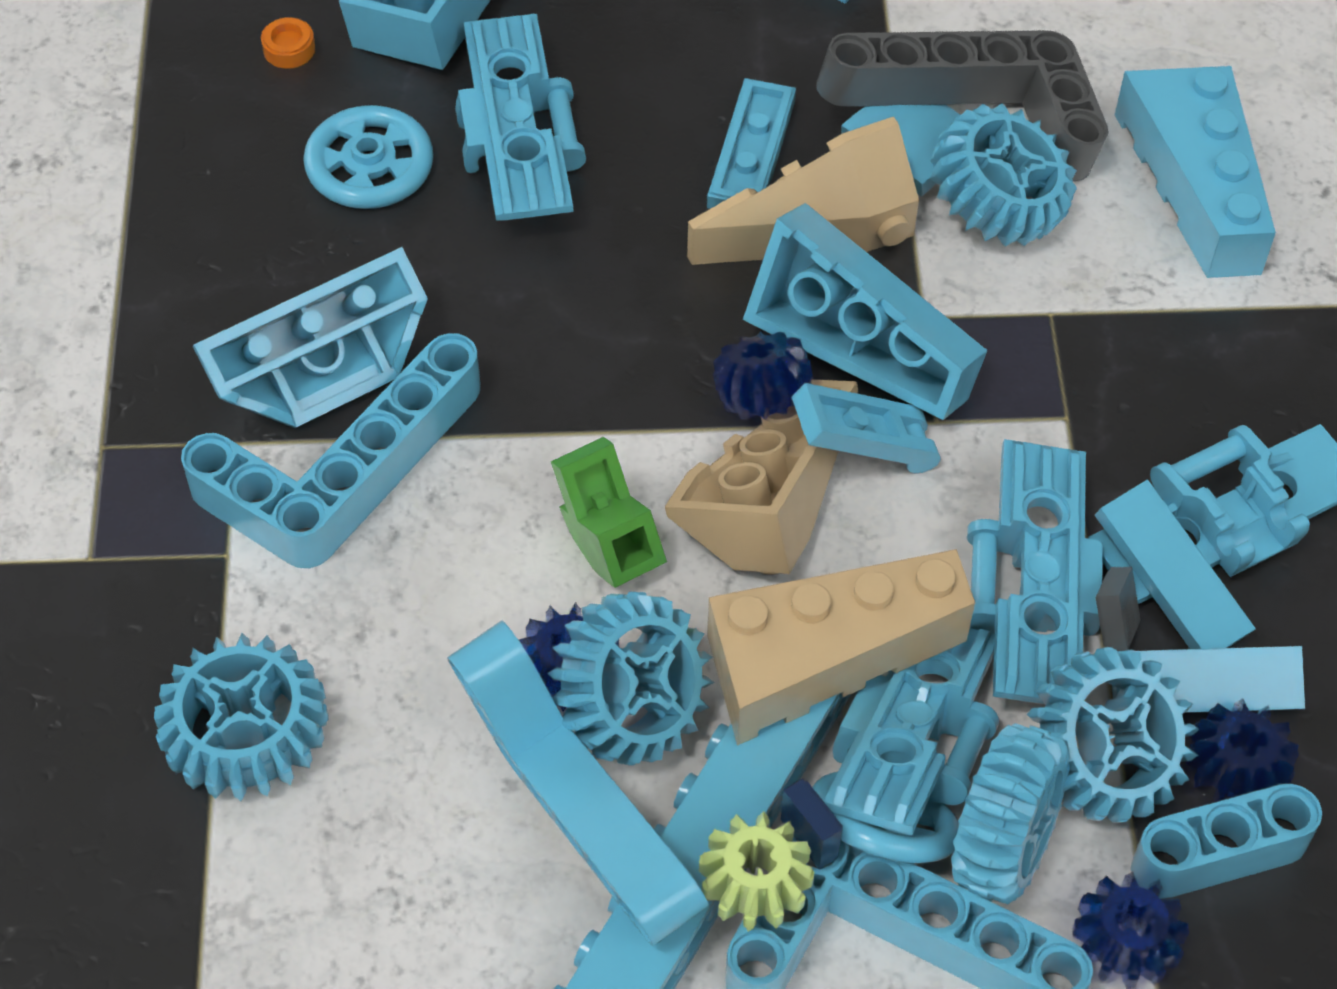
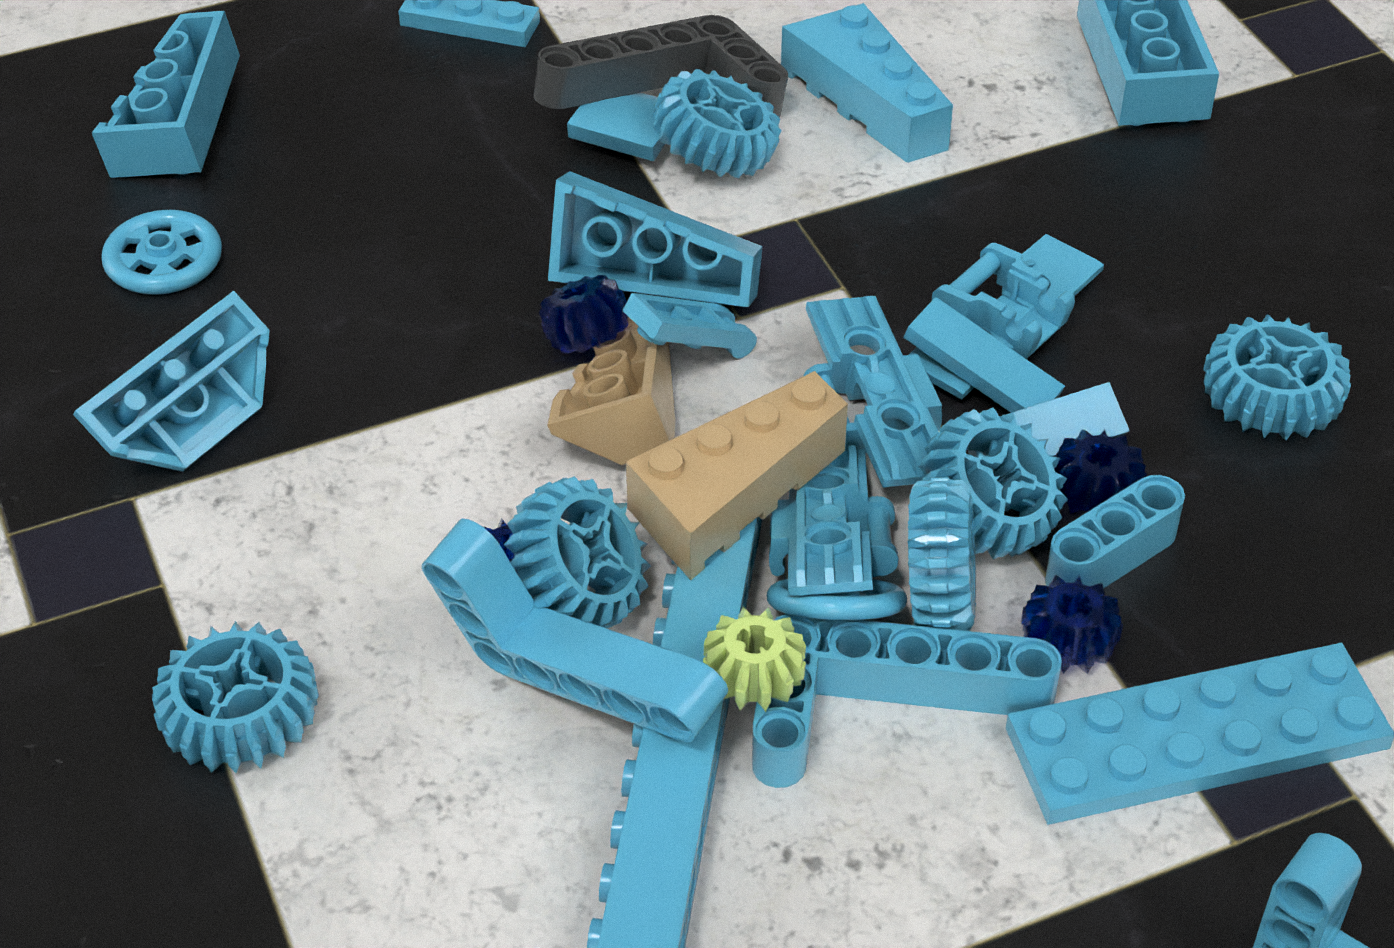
camera: 20 degrees left, 10 degrees down
medium azure beam [181,333,481,569] -> none
orange tile [261,18,315,69] -> none
medium azure piece [455,14,586,221] -> none
bright green brick [551,437,667,588] -> none
tan wedge [687,116,919,265] -> none
medium azure tile [707,78,796,209] -> none
dark blue tile [780,778,843,870] -> none
dark grey tile [1096,567,1141,651] -> none

